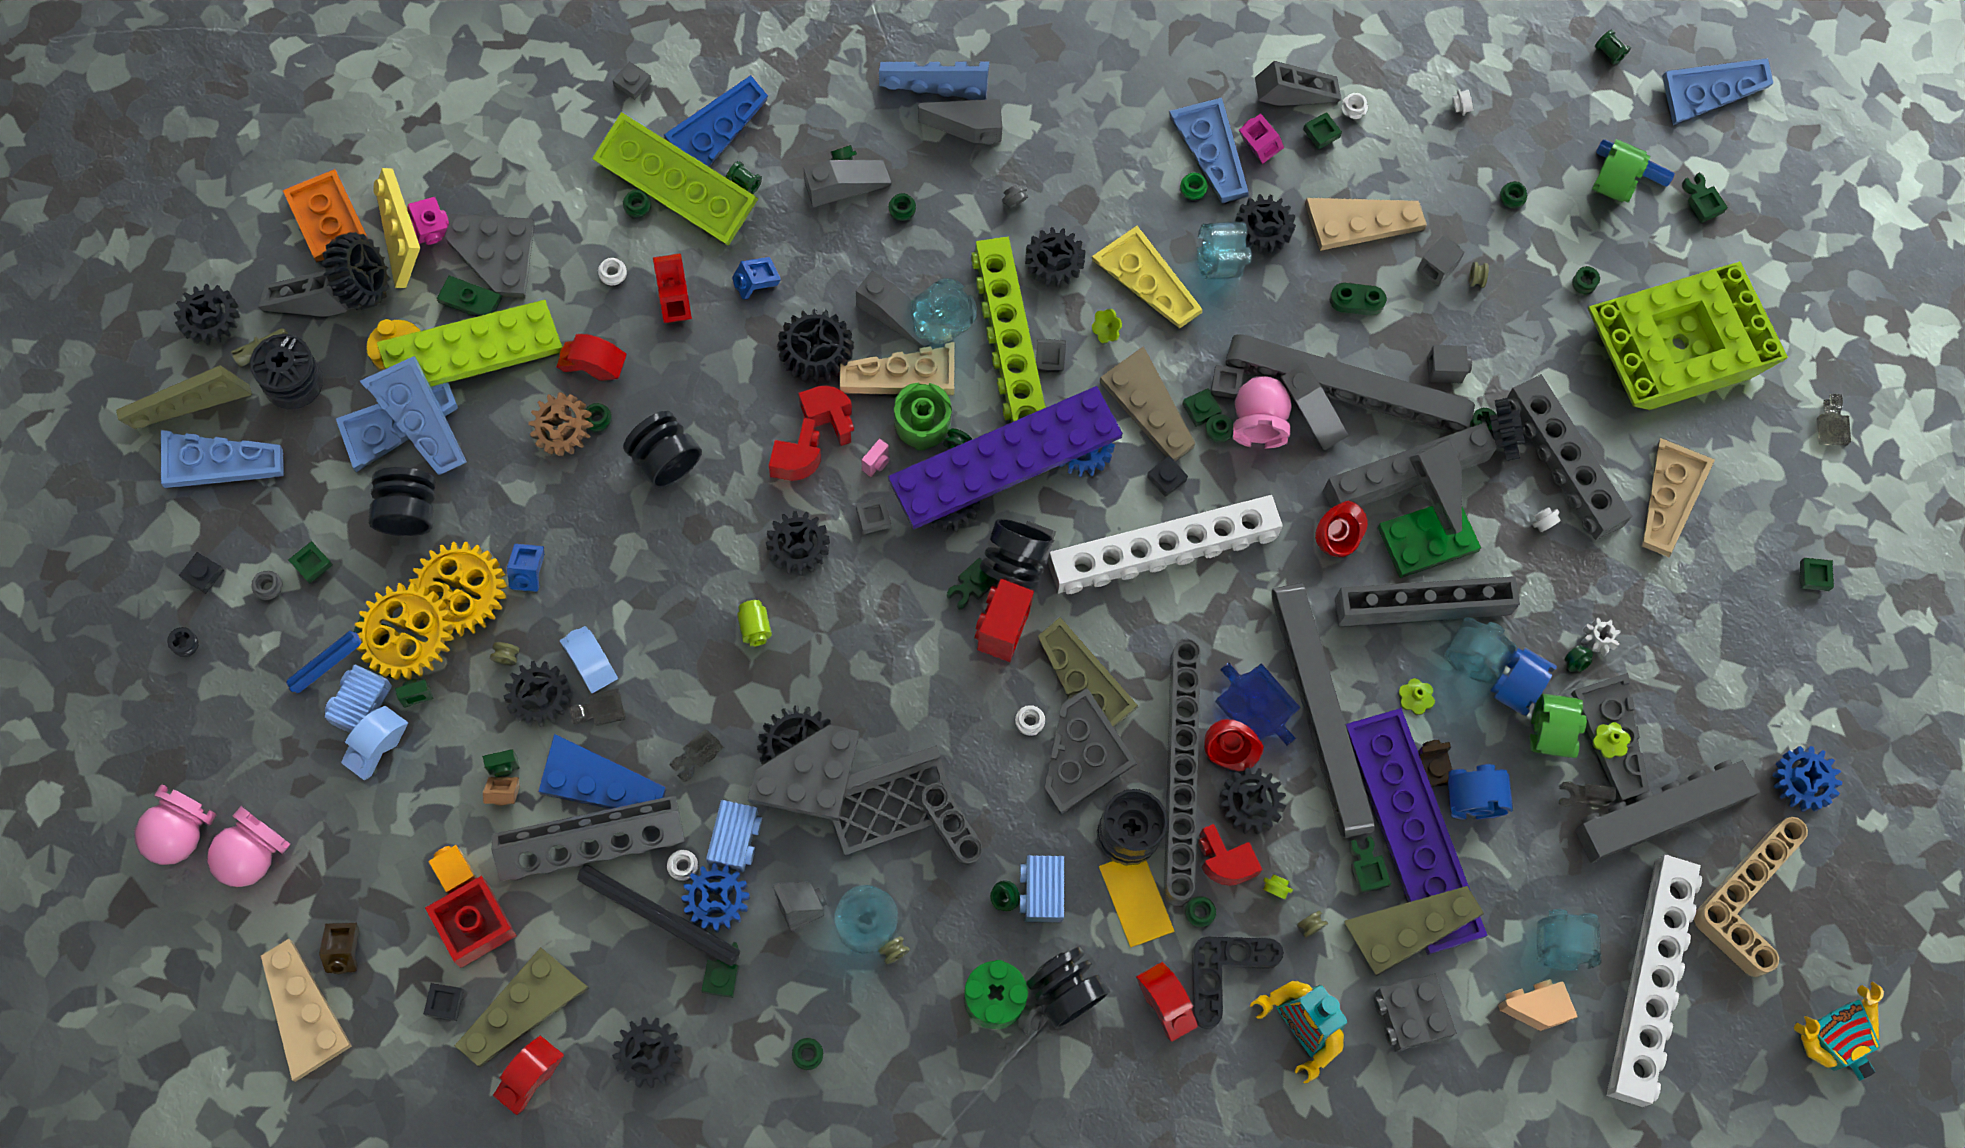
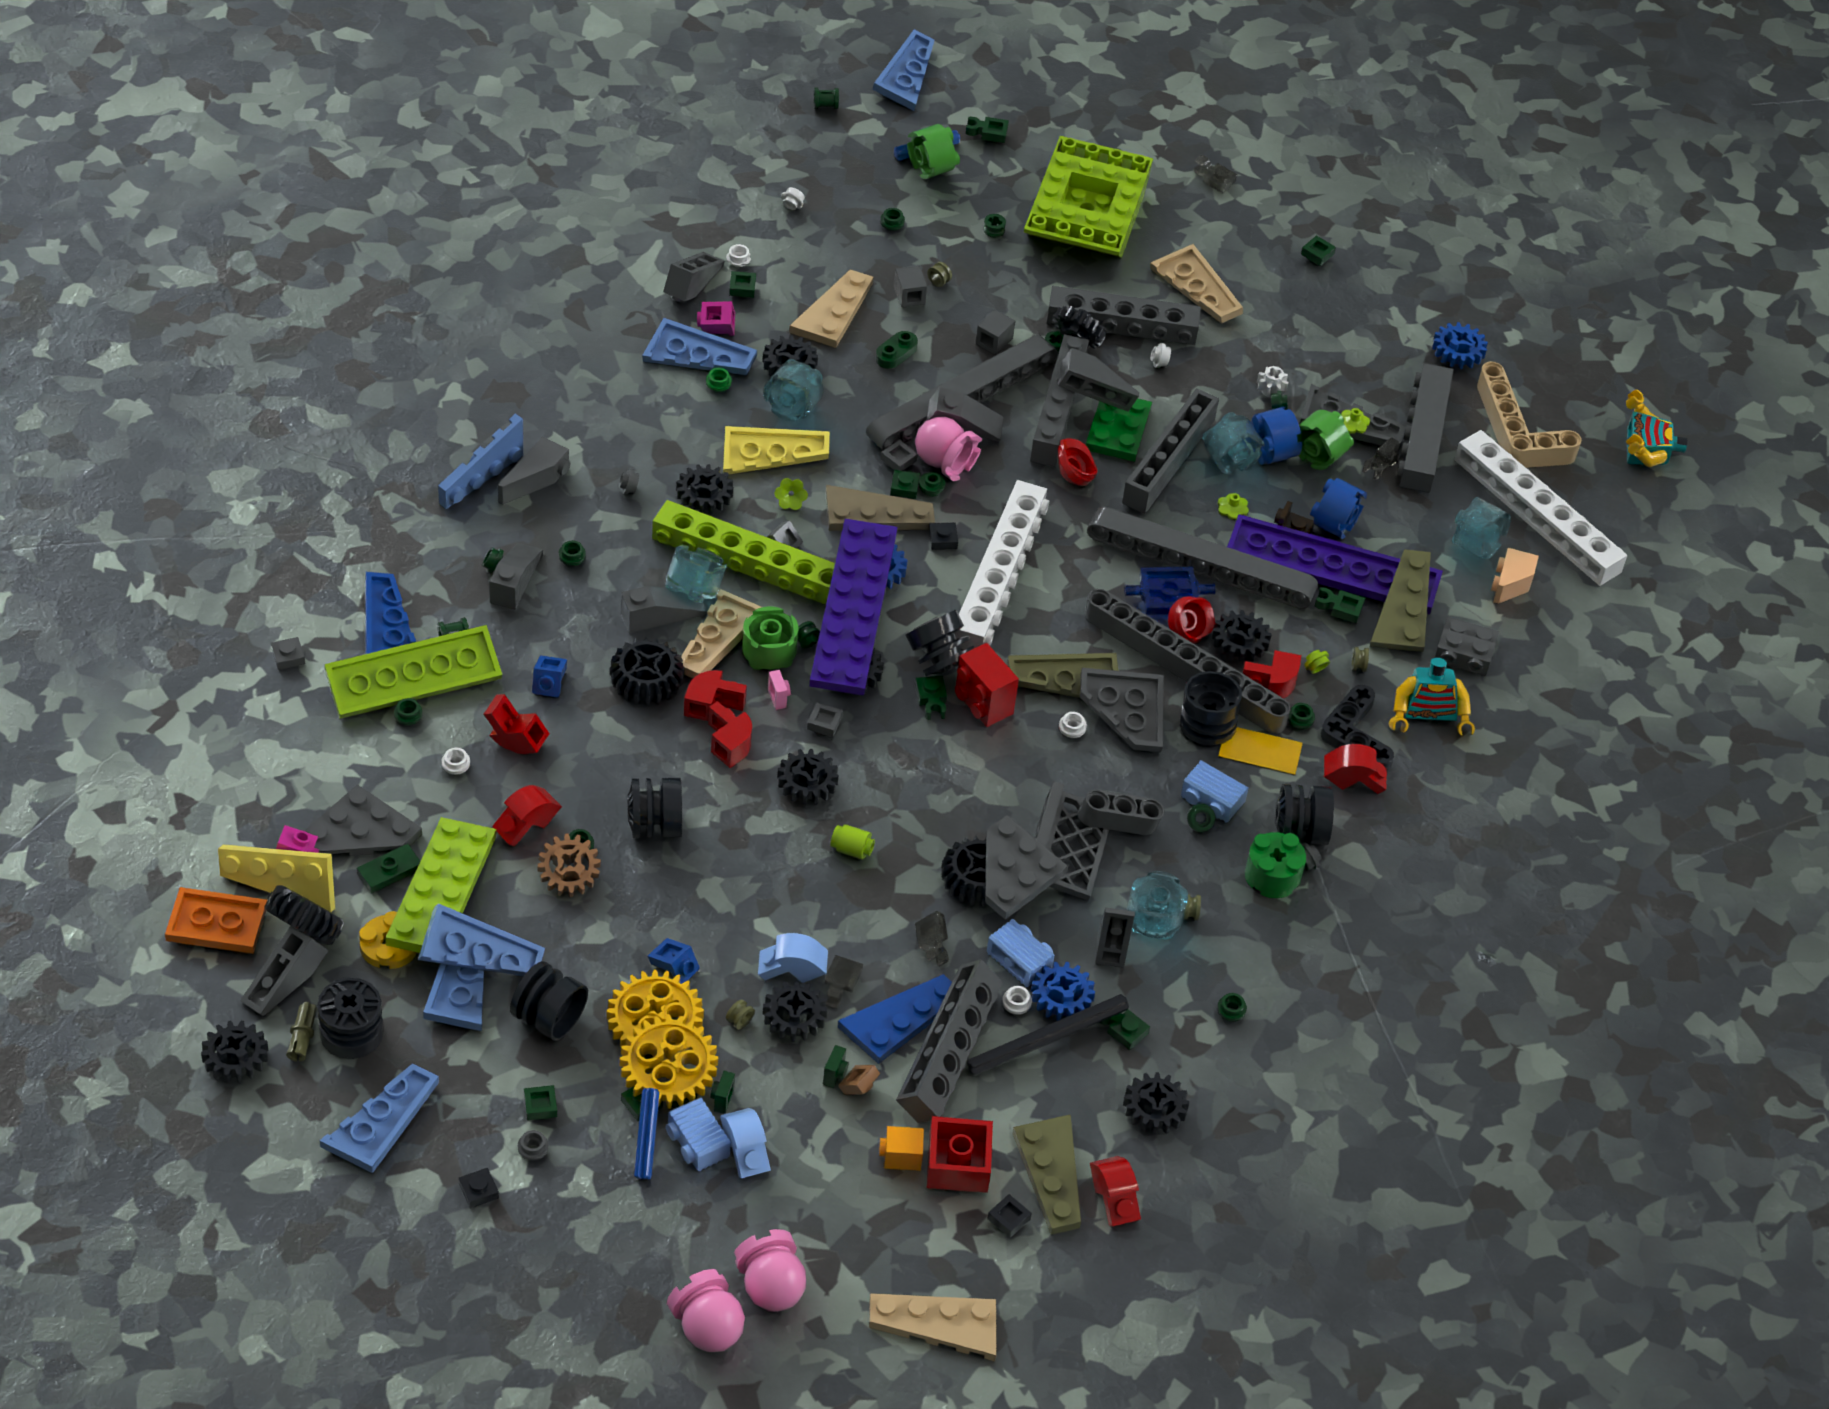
camera: 55 degrees left, 20 degrees down
olive wing [116,365,252,429] -> none
black bush [167,627,199,657] -> none
dark brown bracket [319,922,359,974] -> none

